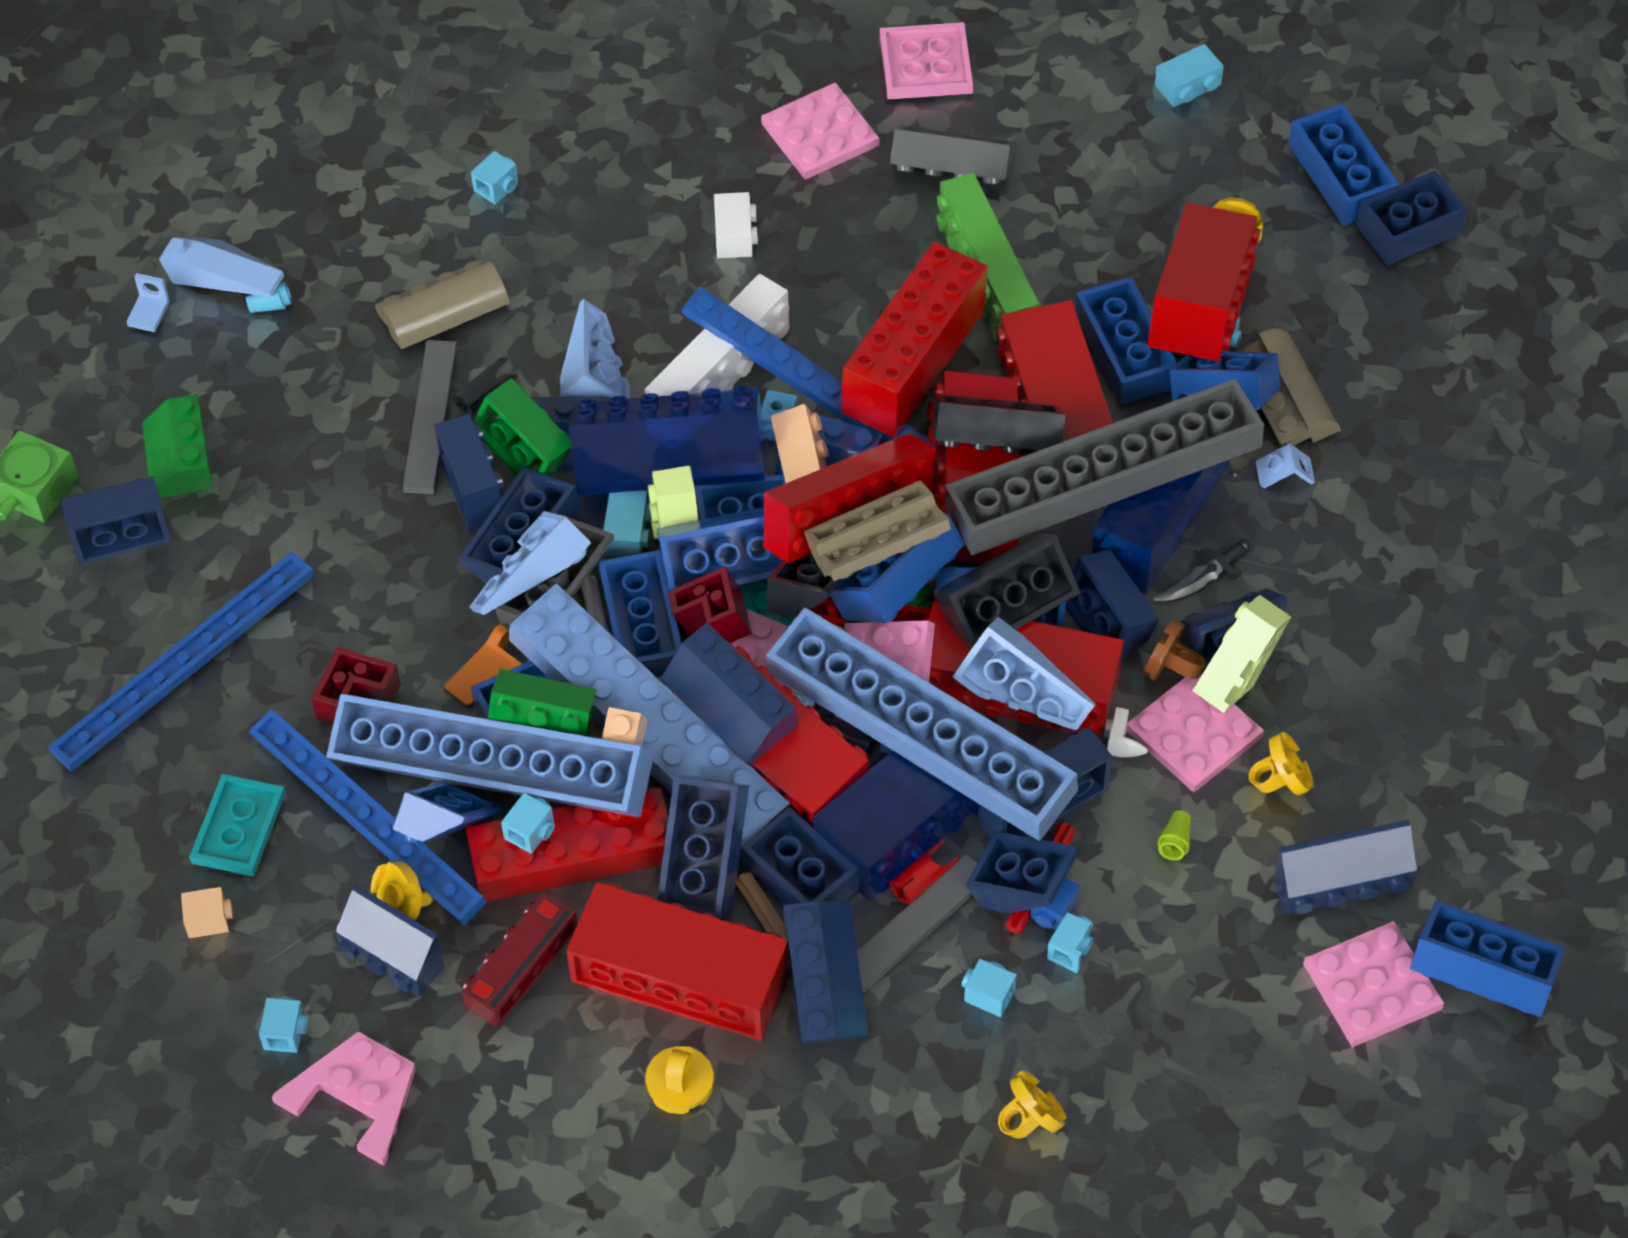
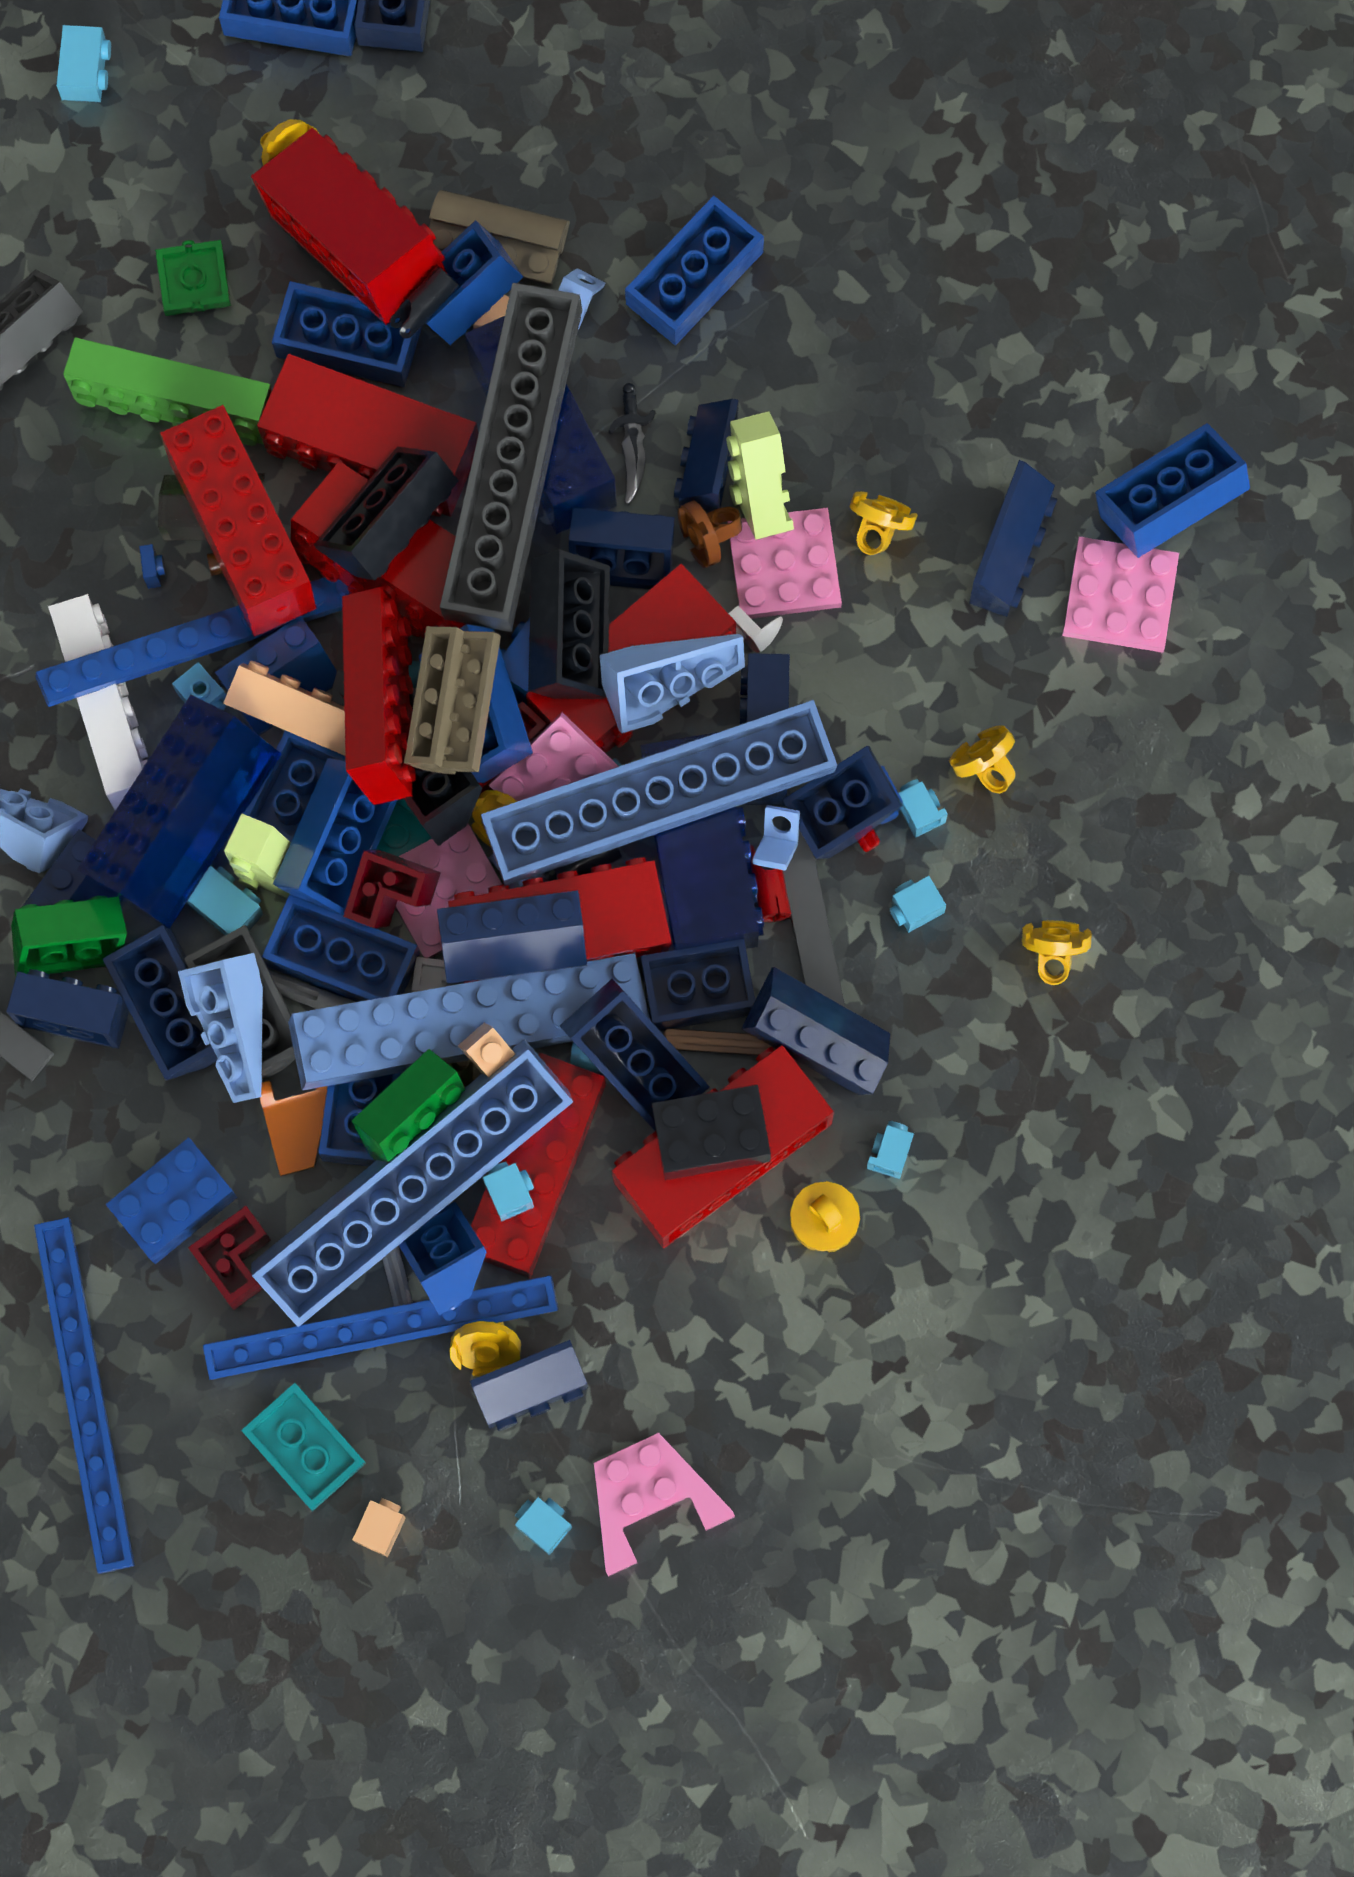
camera: 55 degrees left, 20 degrees up
dark red brick [462,892,578,1028] -> none
lime cone [1157,810,1192,860] -> none
none -> blue brick [106,1137,238,1264]
none -> blue plate [139,544,166,589]
none -> green plate [155,240,231,316]
none -> black piece [390,265,459,338]
none -> blue brick [625,196,764,346]
none -> black brick [652,1085,771,1180]
none -> light blue bracket [753,805,800,870]
none -> medium azure brick [867,1121,914,1179]
none -> yellow tile [949,725,1015,793]

